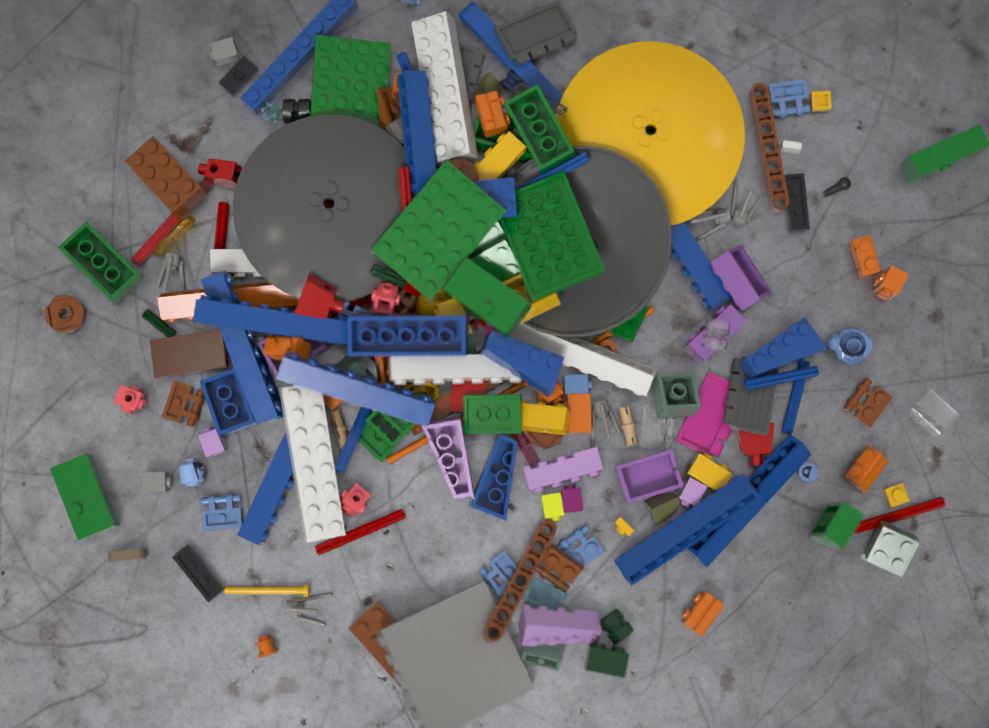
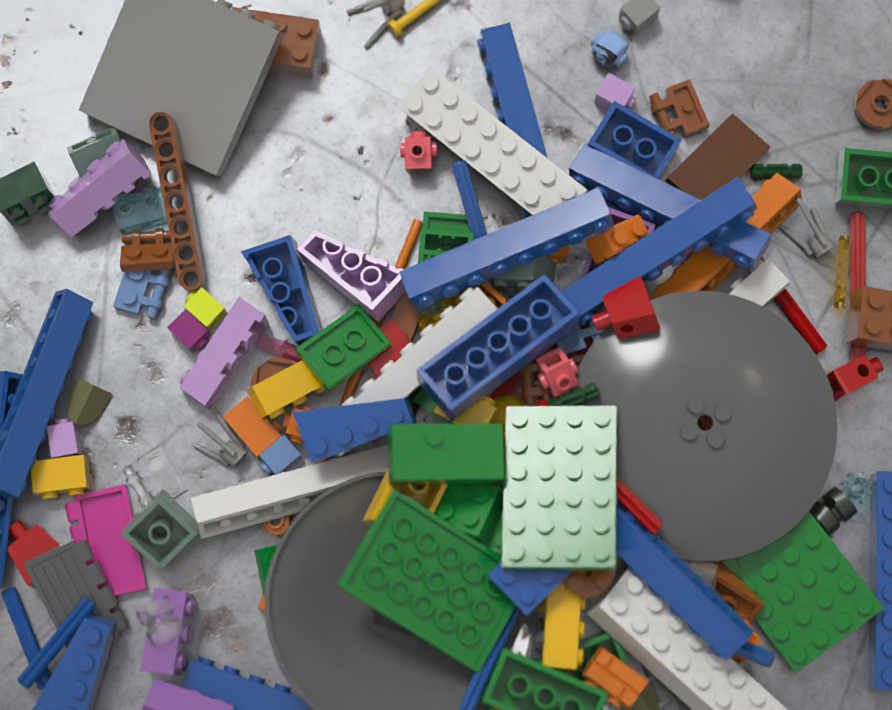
camera: 140 degrees right, 5 degrees down
coral brick [113,385,146,414] -> none
medium blue plate [201,493,243,531] -> none
red axle [315,509,406,555] -> none
tan pin [328,410,348,450] -> none
medium blue plate [479,550,524,599] -> none
clear green wheel [600,608,635,645] -> none
yellow plate [614,517,634,536] -> none
medium lavender piece [615,449,684,504] -> none
tan pin [618,406,638,446] -> none

